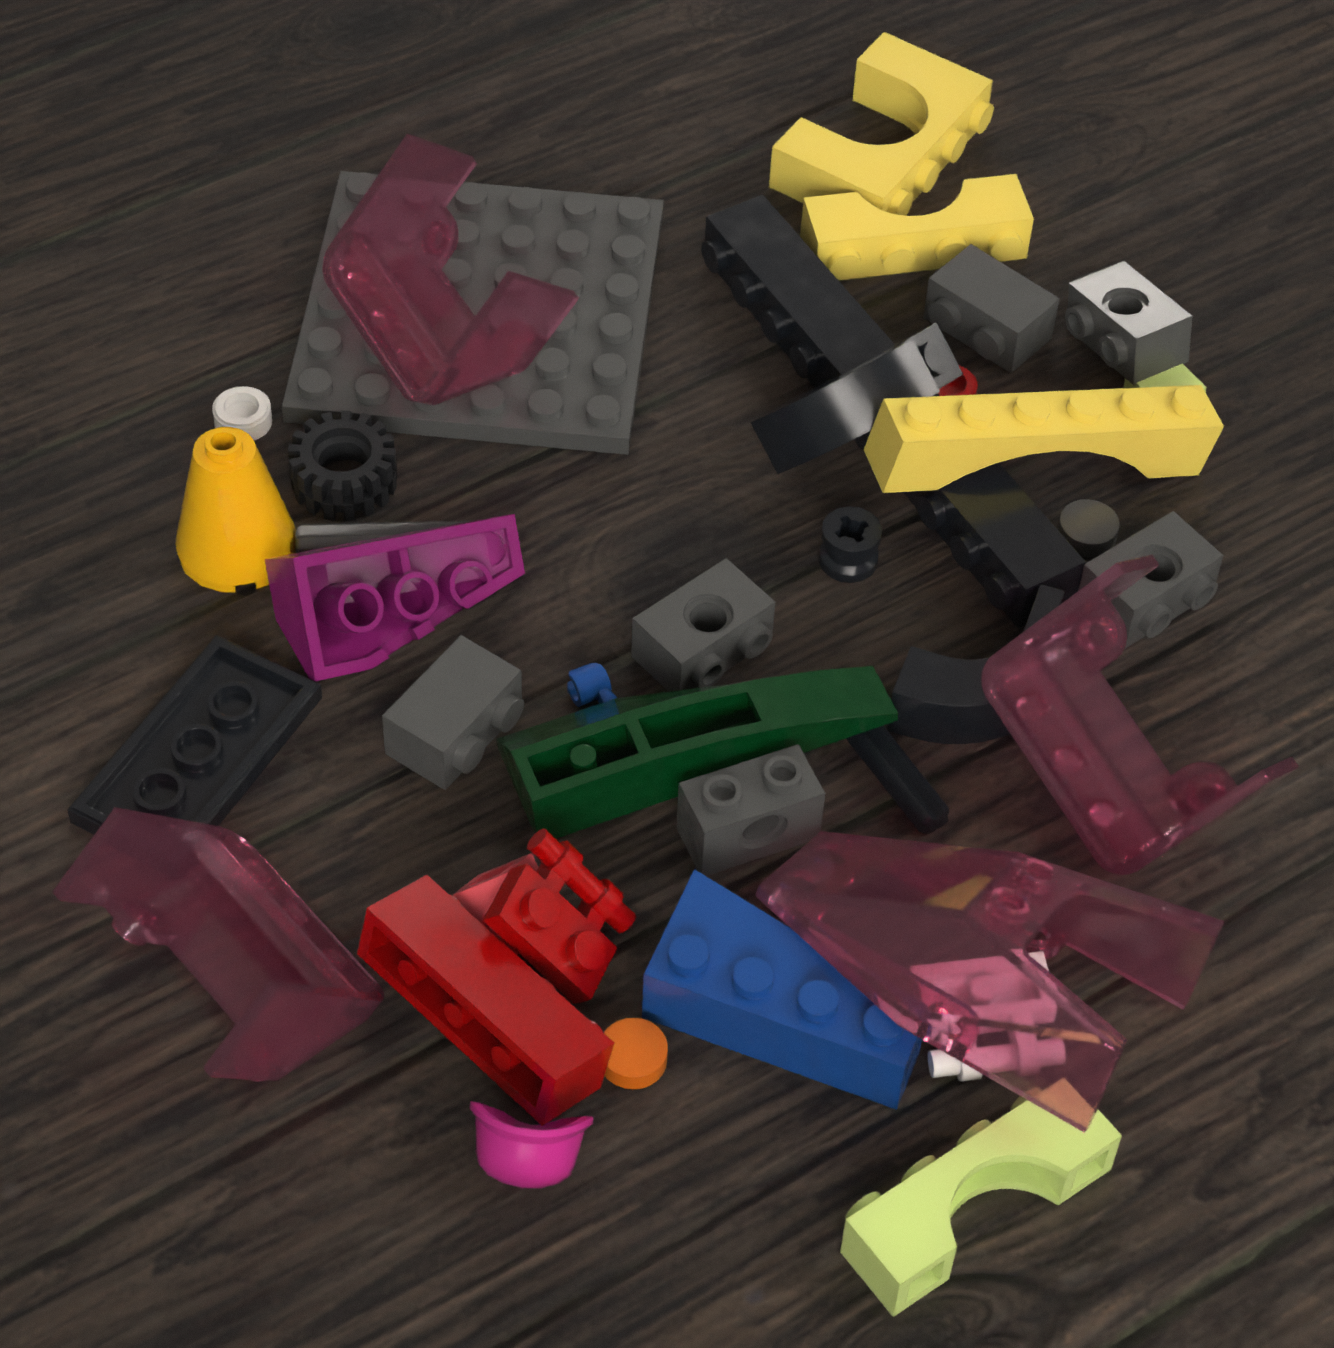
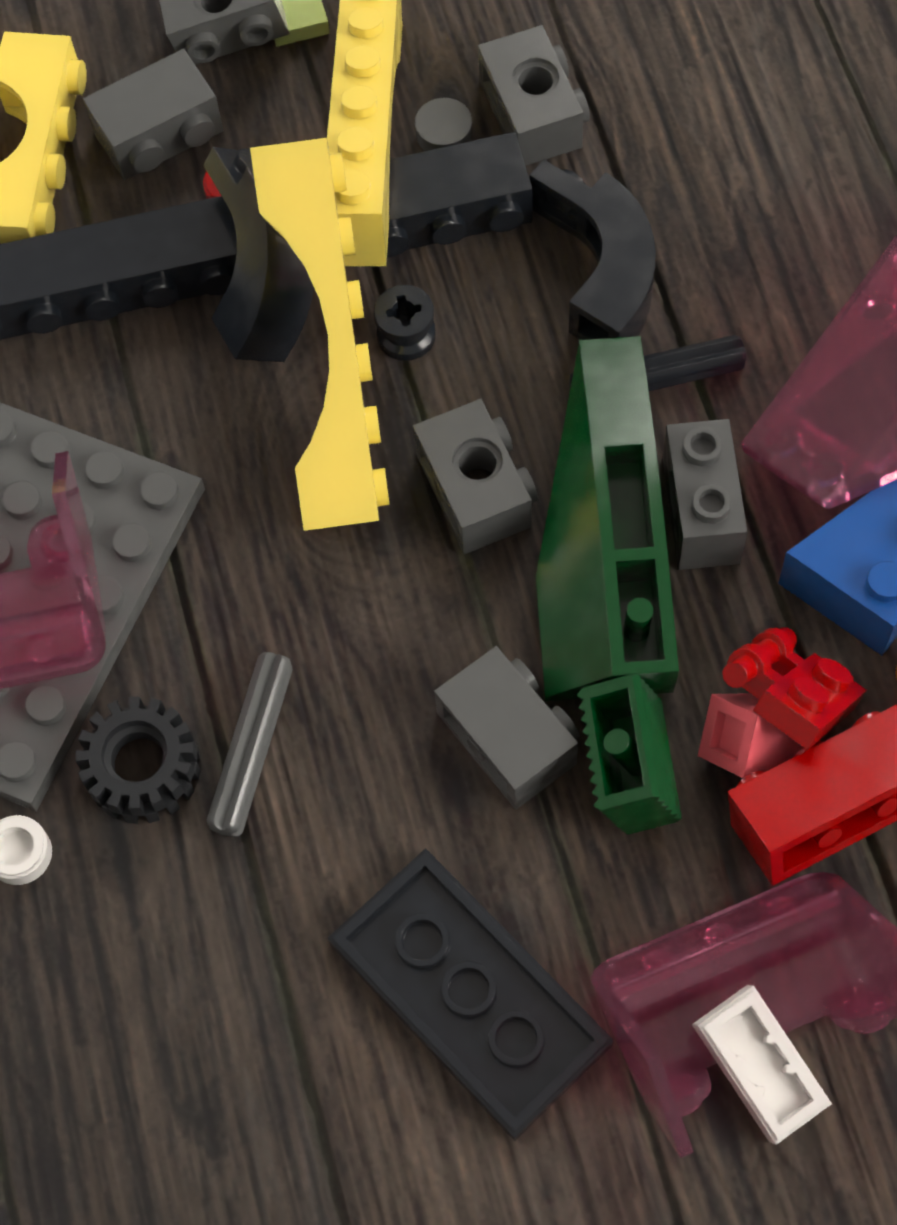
camera: 65 degrees left, 15 degrees up
yellow cone [176,427,296,593] -> none
magenta wedge [265,514,525,681] -> none
blue hand [567,663,617,707] -> none
clear pink windscreen [981,555,1299,875] -> none
none -> light yellow arch [250,138,390,531]
none -> dark green brick [577,674,682,835]
none -> white plate [692,985,832,1145]

